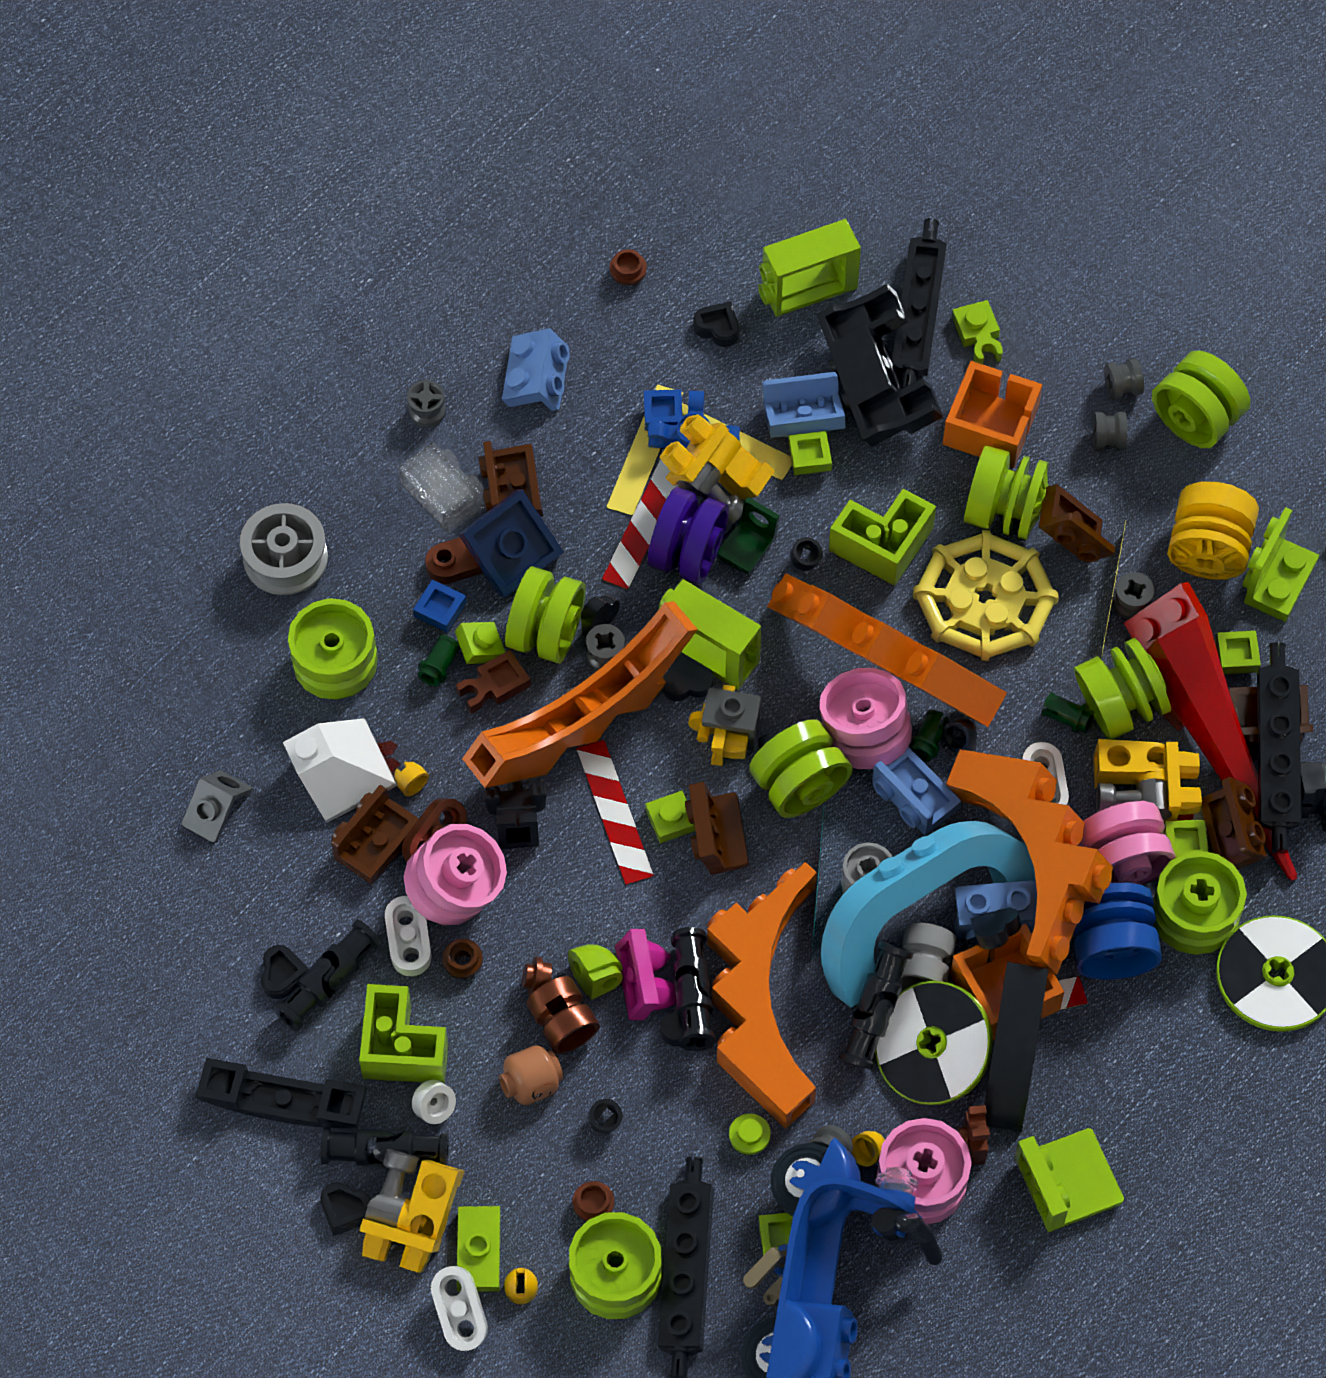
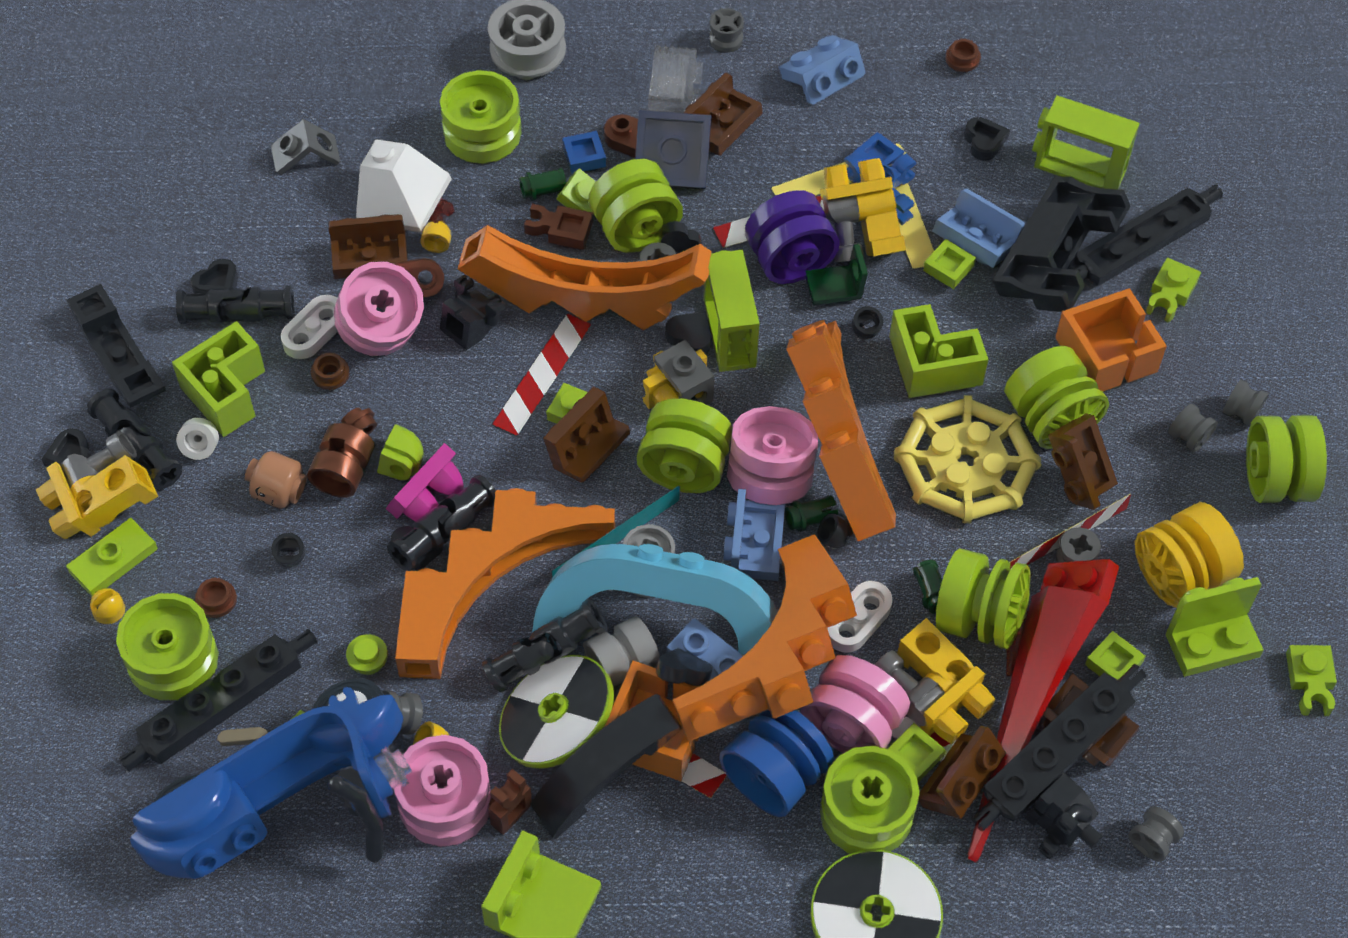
camera: 45 degrees right, 5 degrees down
white plate [431,1266,488,1351] -> none

